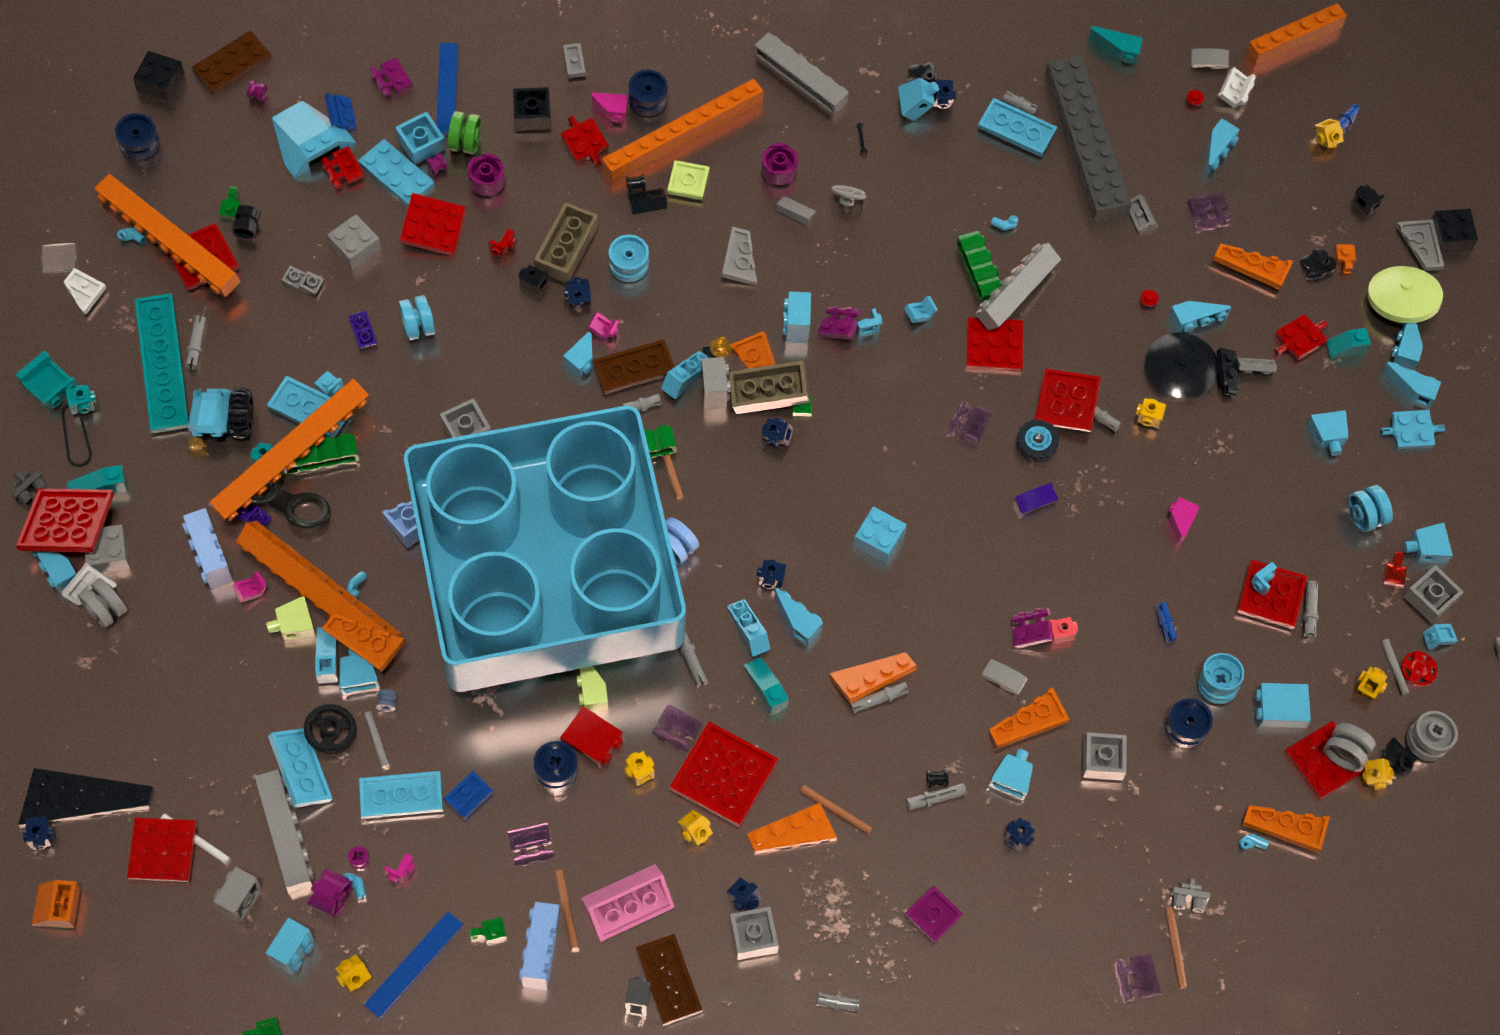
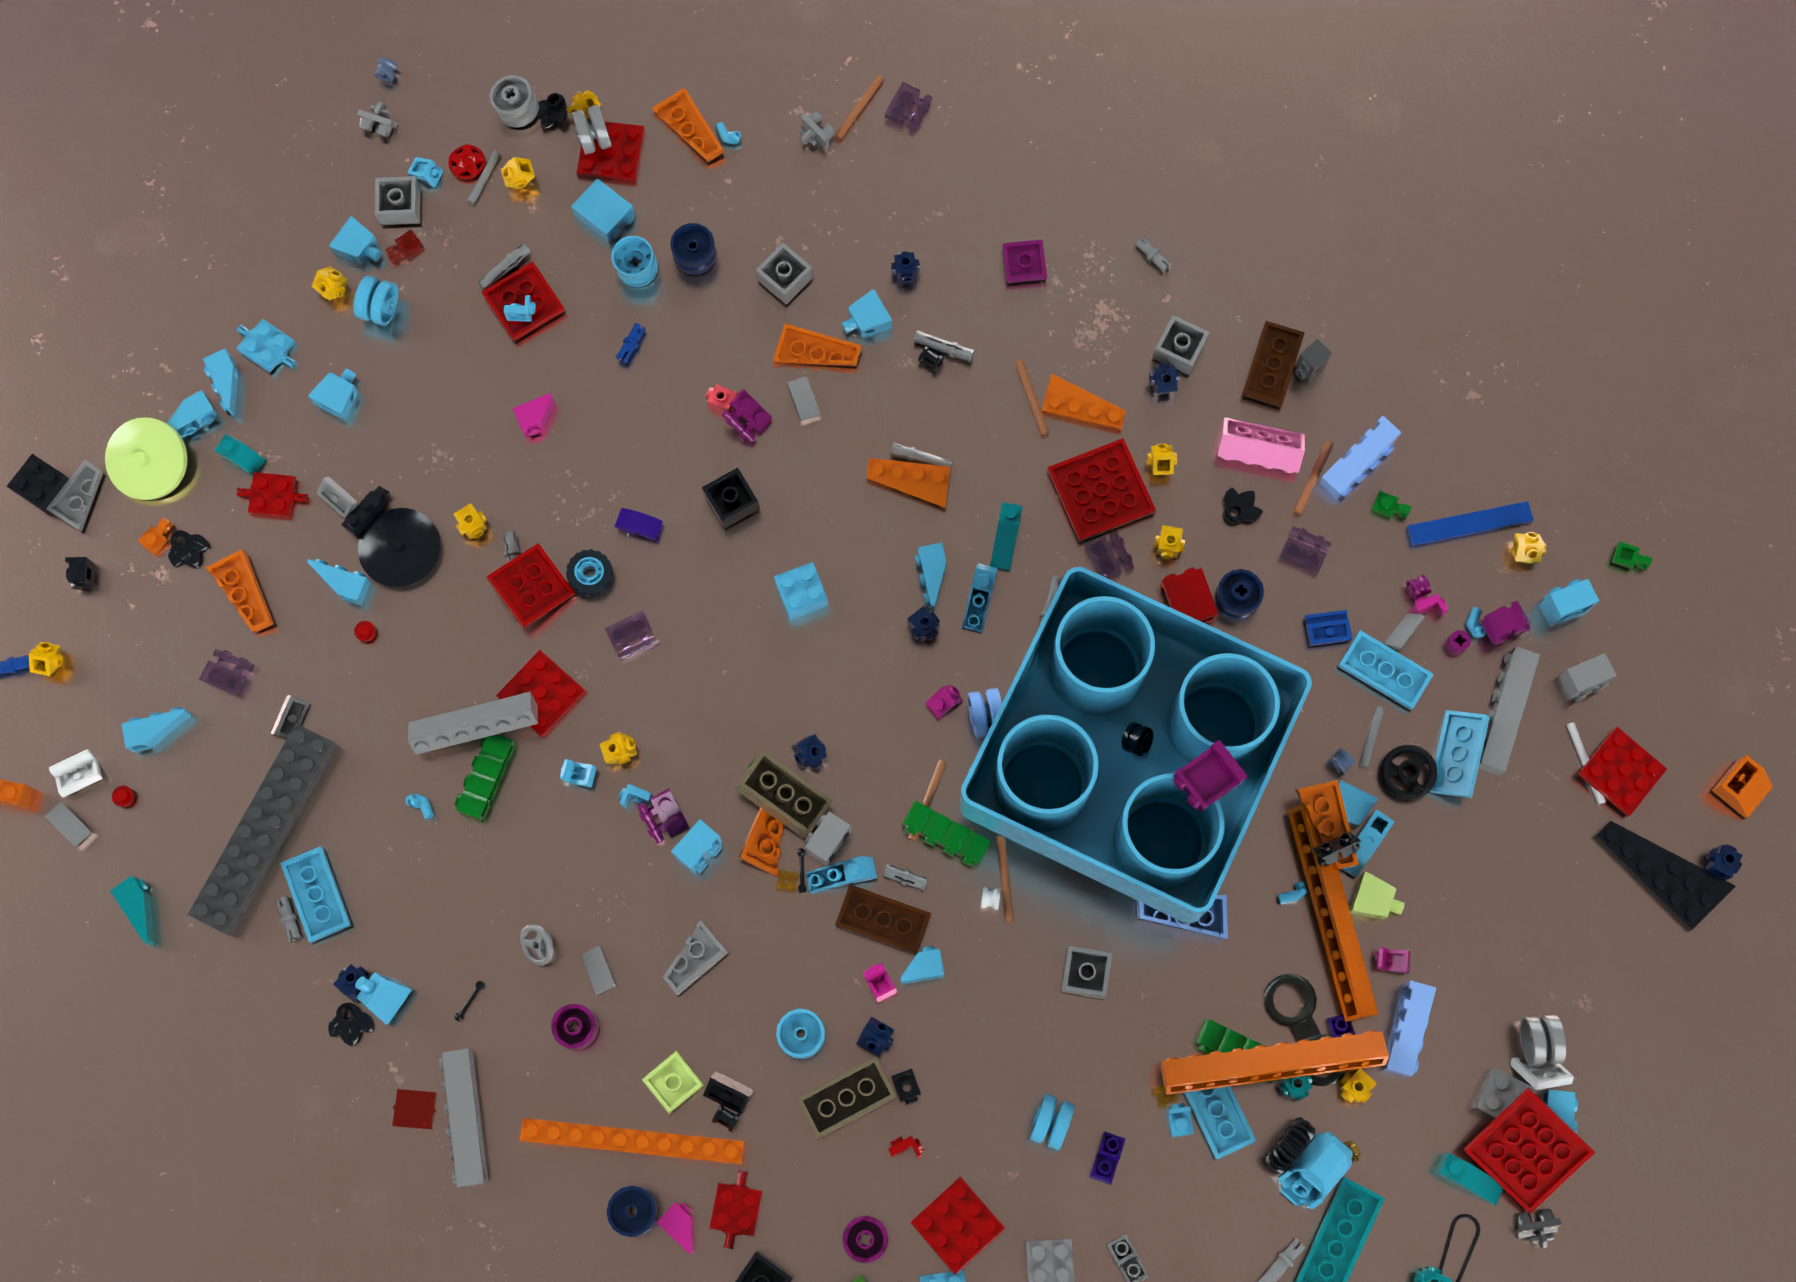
camera: 135 degrees left, 10 degrees up
none -> yellow brick [312,266,348,301]
none -> clear red piece [392,1089,436,1129]
none -> yellow brick [599,732,637,765]
none -> black brick [702,467,760,529]
none -> dark pink bracket [925,685,963,719]
none -> black wheel [1121,722,1154,757]
none -> magenta panel [1173,740,1248,812]
none -> black plate [1224,488,1263,524]
none -> black hinge [1312,832,1361,867]
none -> yellow brick [1339,1068,1377,1104]
none -> light grey slope [1384,613,1425,652]
none -> magenta wheel [1406,574,1431,600]

